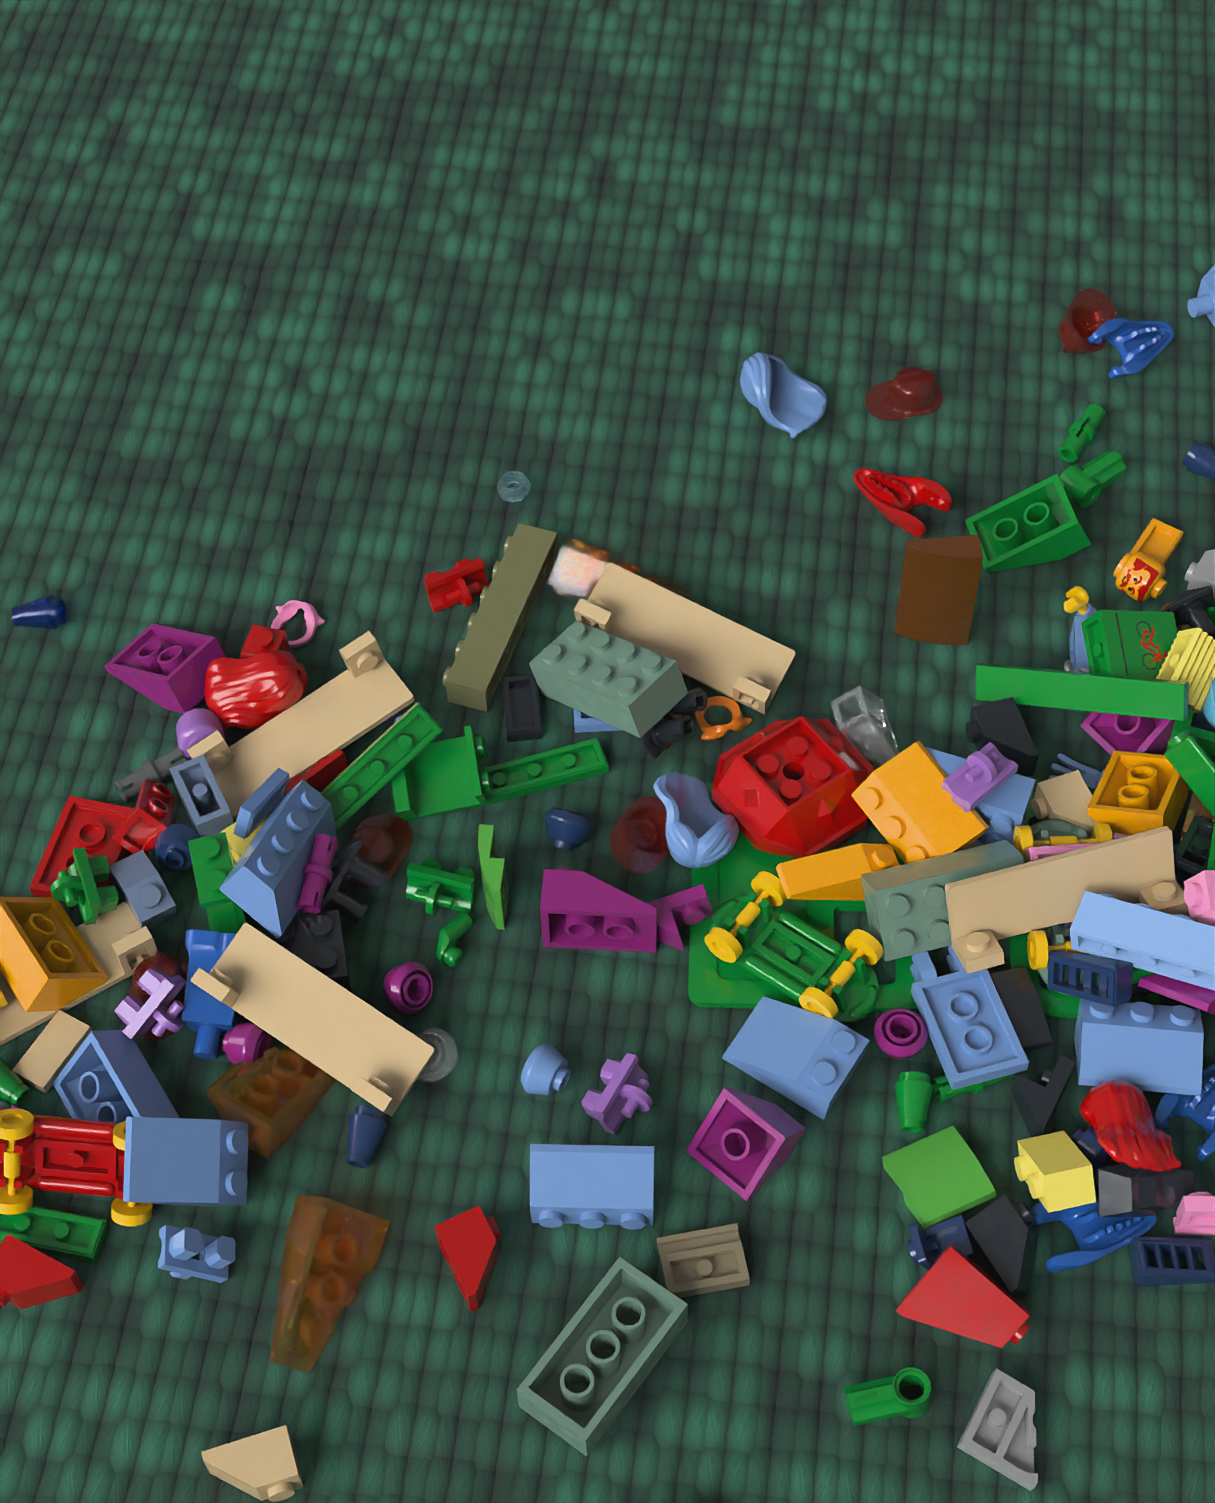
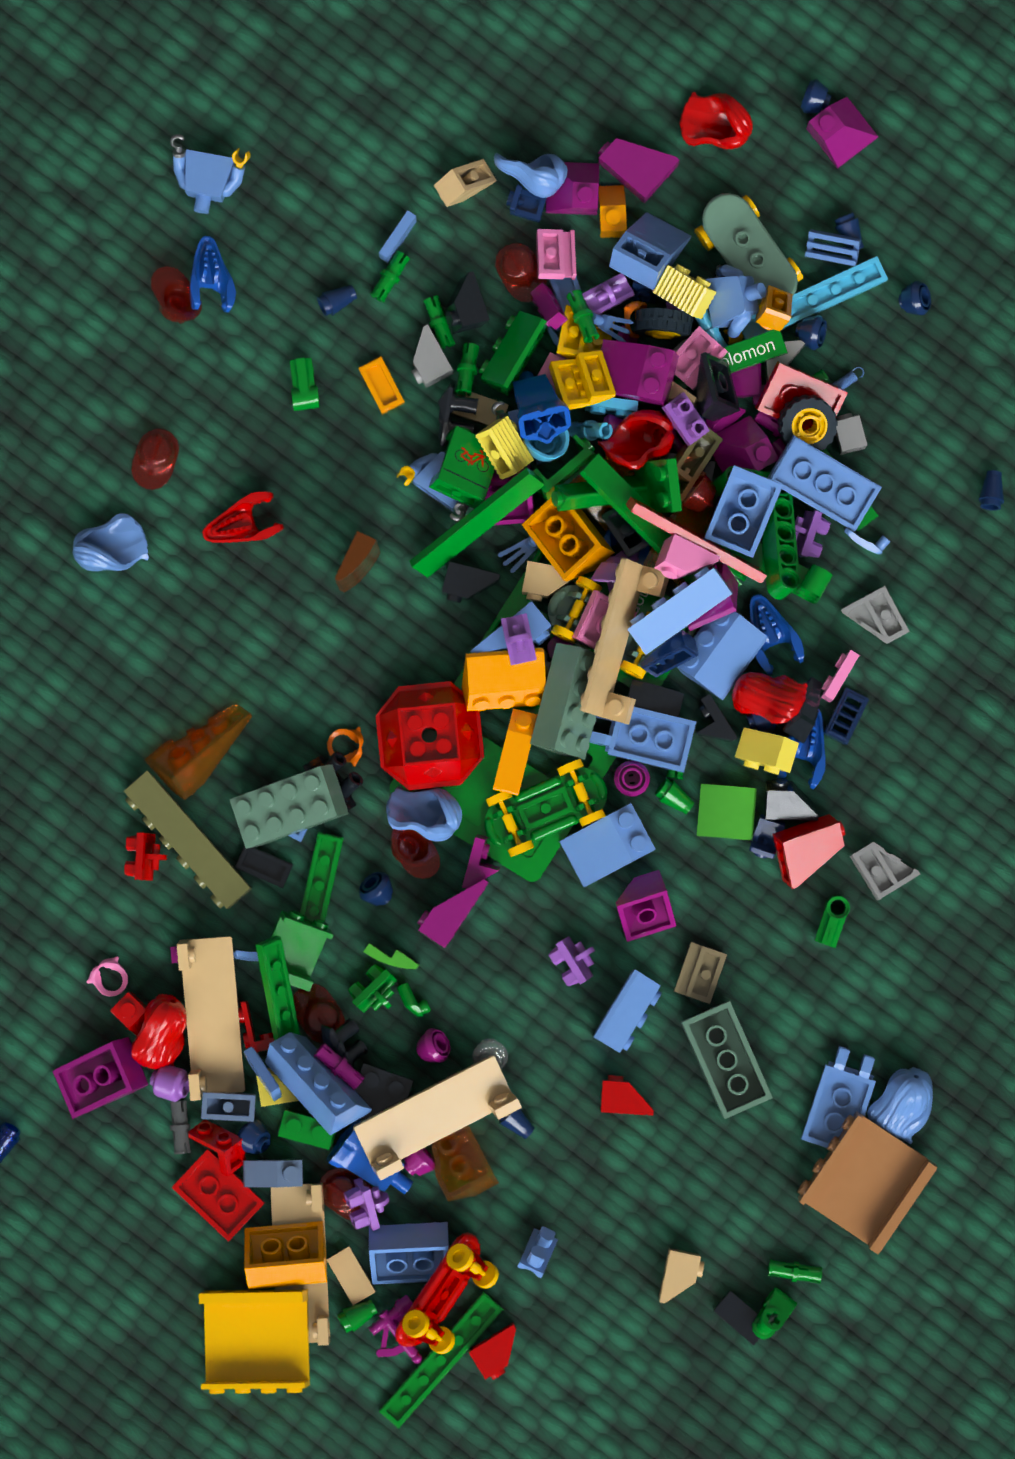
camera: 60 degrees left, 30 degrees up
green hips [50,847,118,925] -> none
medium blue slope [123,1117,249,1207] -> none
clear orange wedge [270,1195,389,1373] -> none
clear light blue plate [497,471,531,502] -> none
medium blue cone [521,1043,571,1096] -> none
tan bracket [574,563,795,715] -> none
clear slope [831,685,899,771] -> none
green slope [965,474,1092,573] -> none
green pin [1058,404,1106,463] -> none
light orange head [1113,551,1168,603] -> none

